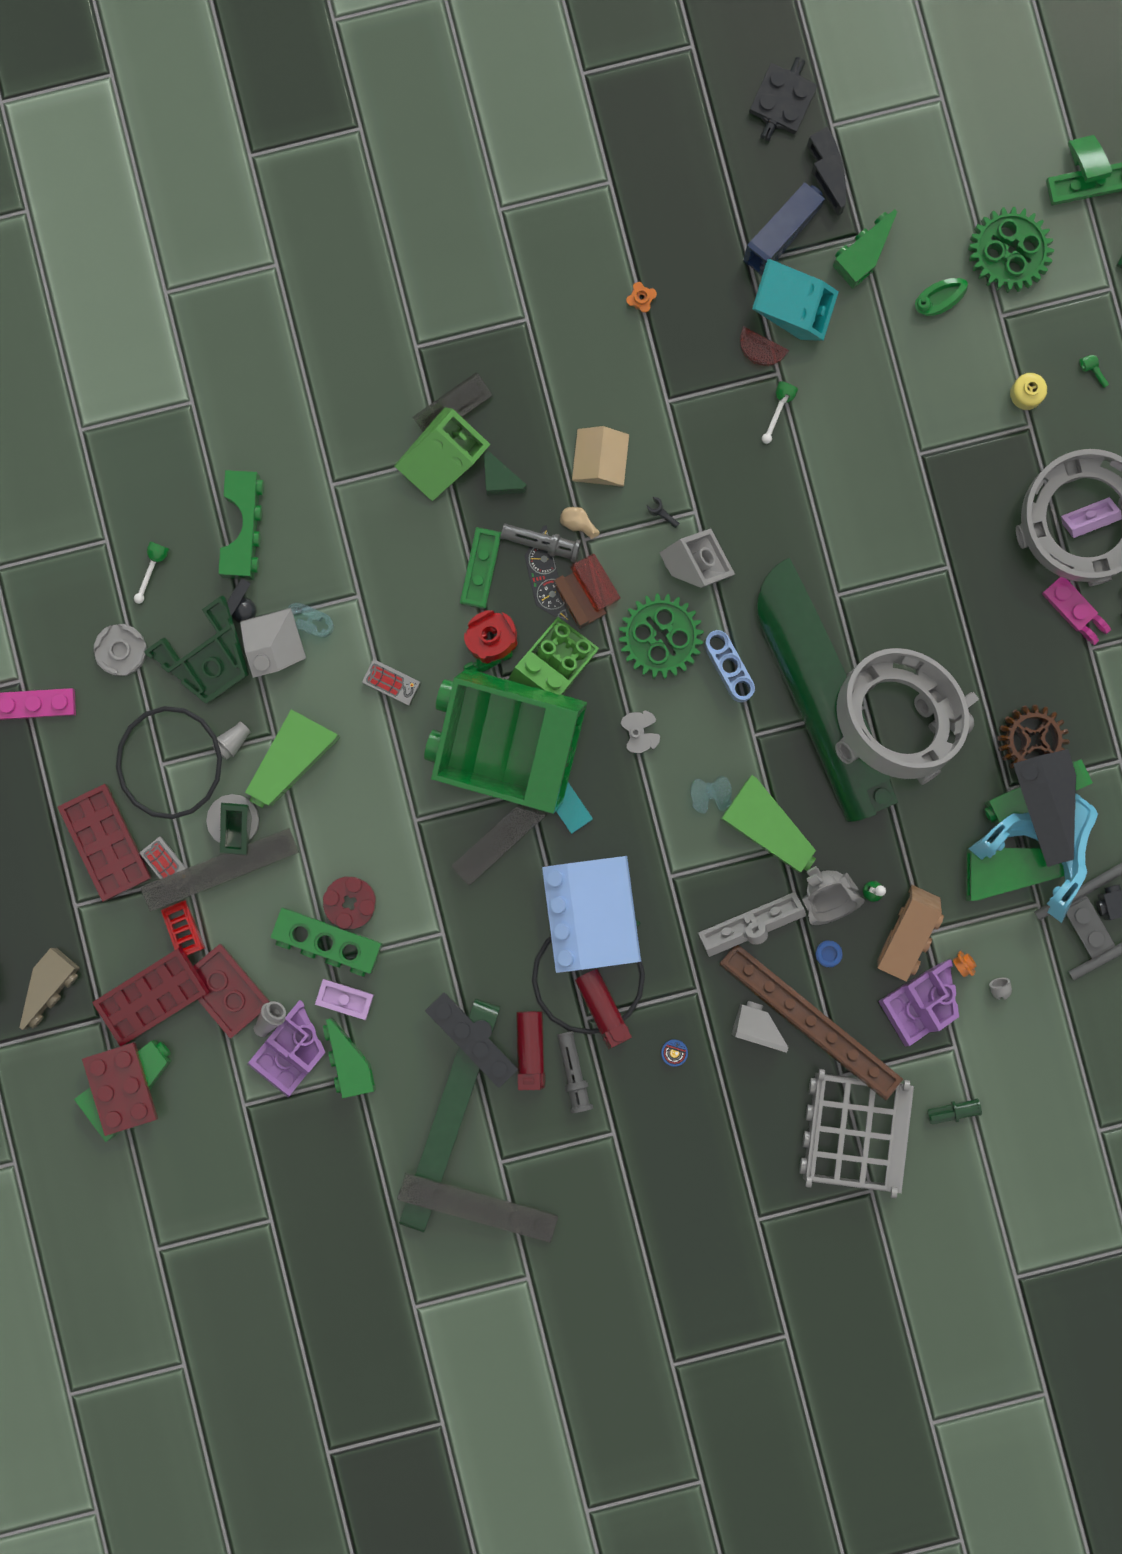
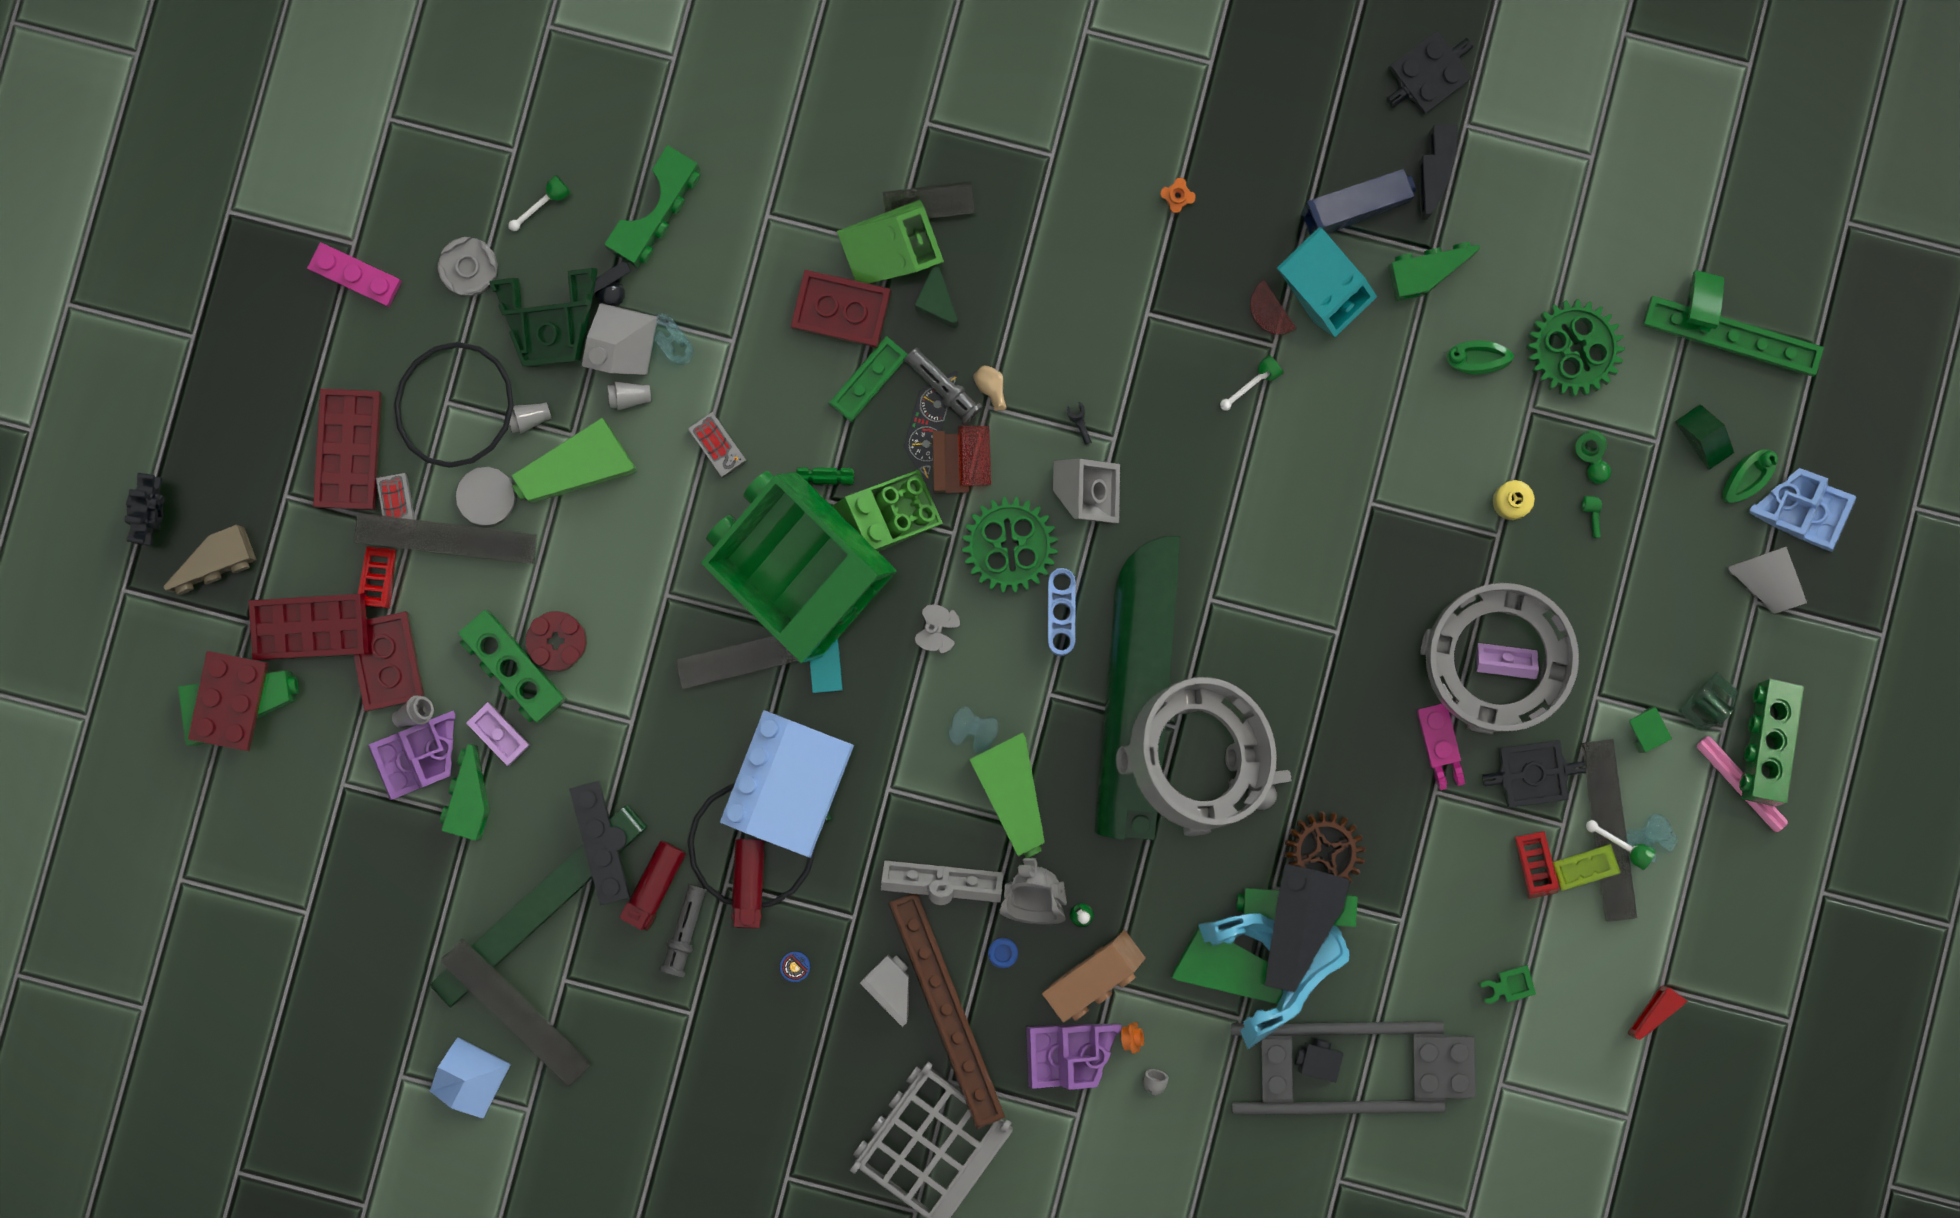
camera: 30 degrees right, 0 degrees up
dark green slope [220,803,252,855] -> none
red plate [464,610,518,663] -> none
tan slope [572,426,629,487] -> none
dark green axle [927,1098,982,1124] -> none
none -> light blue slope [430,1037,511,1118]
none -> light grey cone [607,382,651,411]
none -> dark red plate [791,270,892,348]
none -> green plate [1575,430,1611,484]

